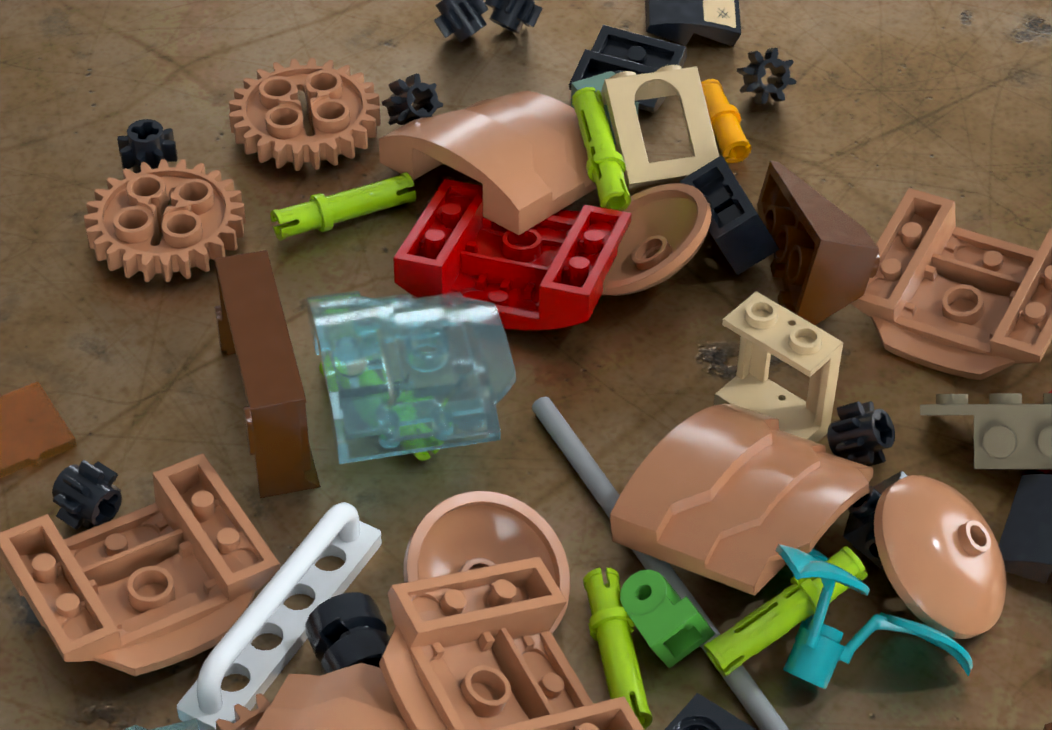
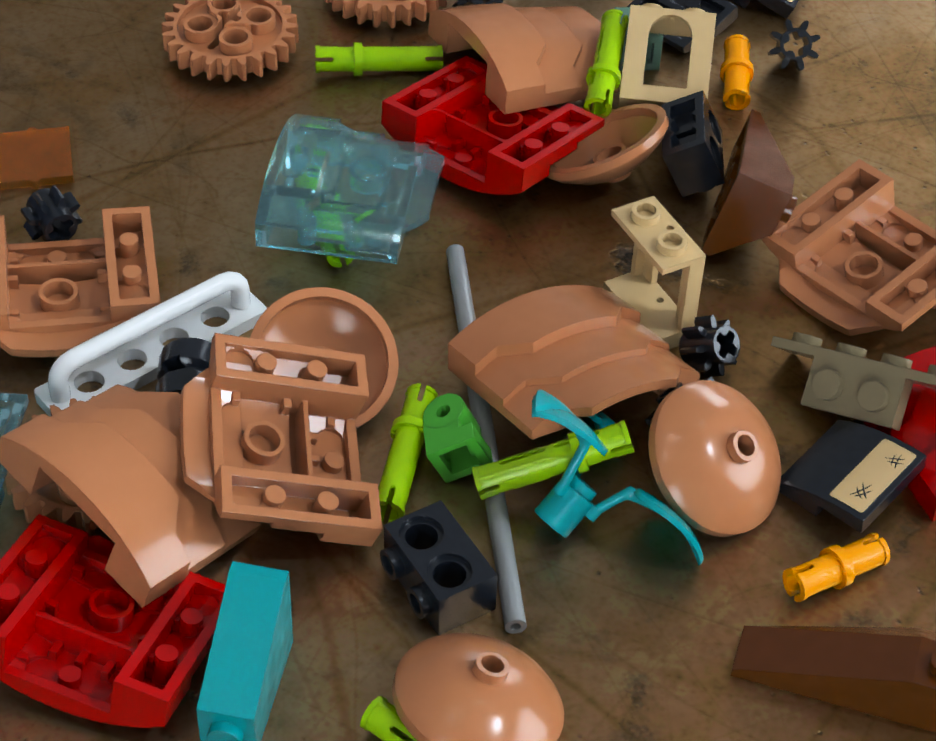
camera: 20 degrees right, 0 degrees up
reddish brown piece [215,250,321,498] -> none

